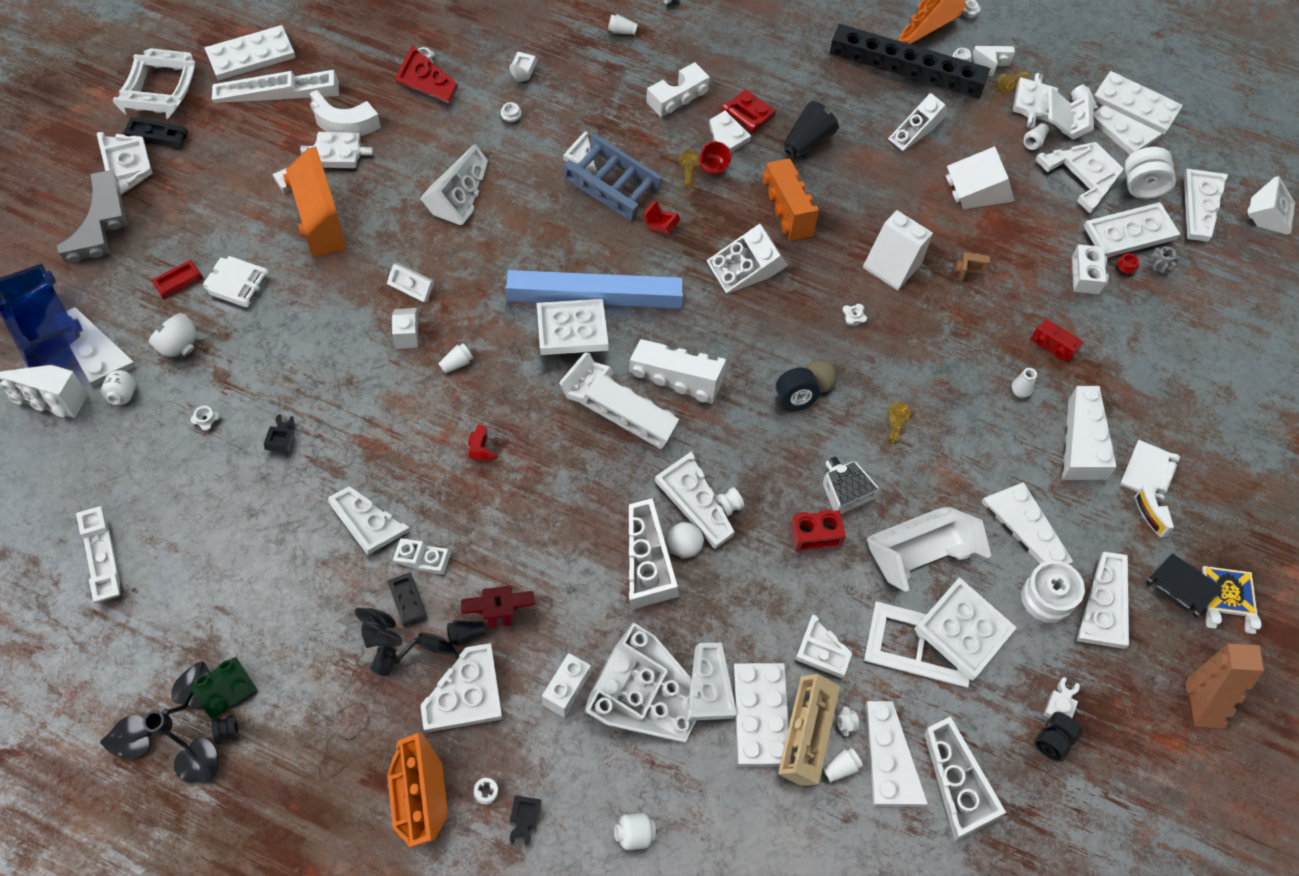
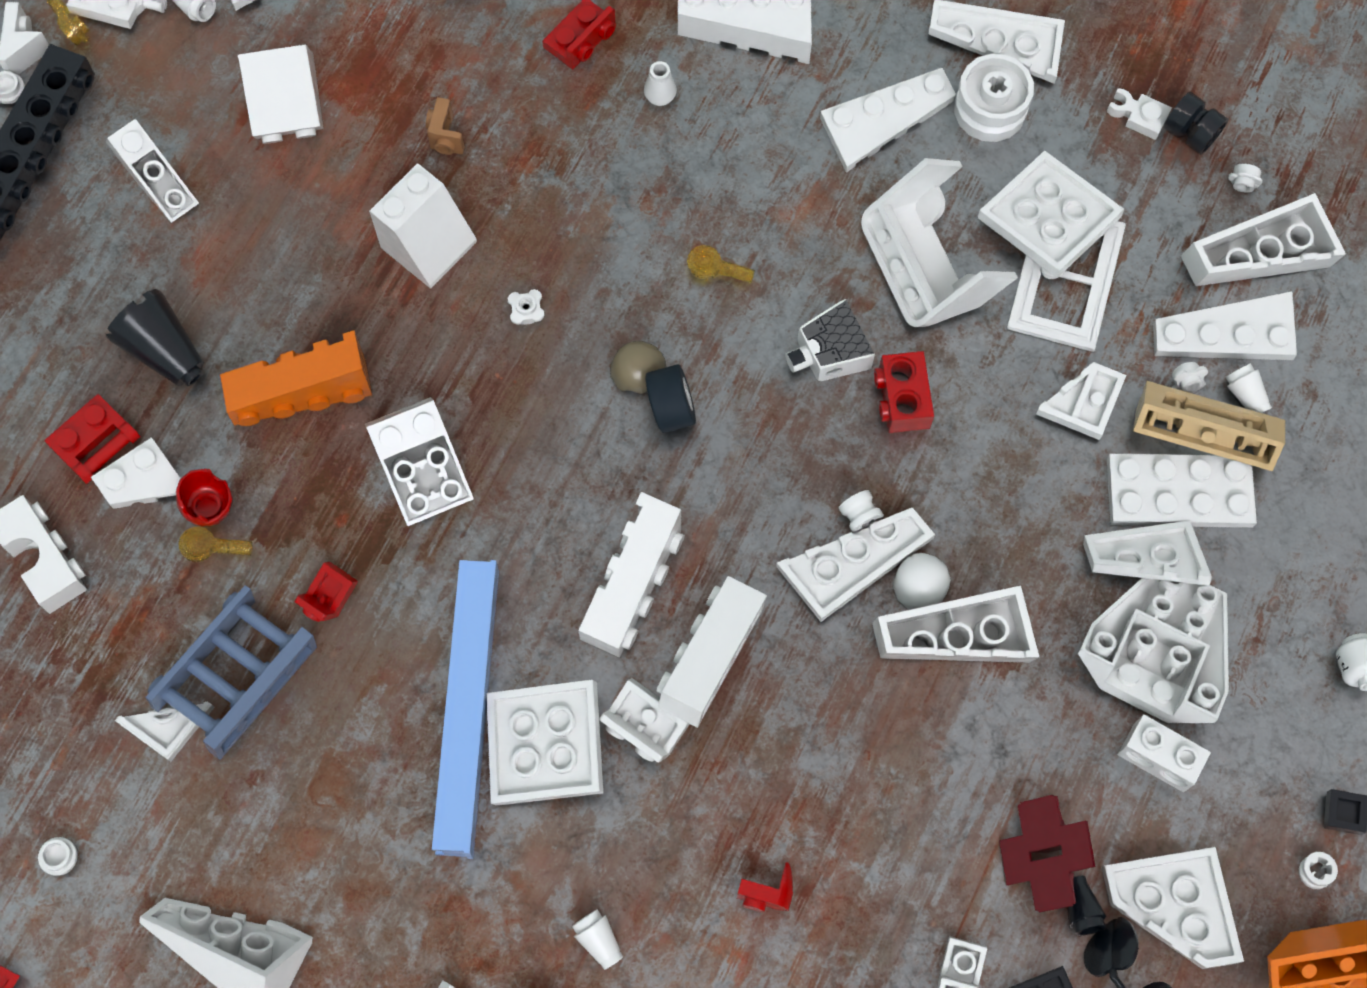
camera: 85 degrees left, 10 degrees up
none -> white plate [1228,164,1263,193]

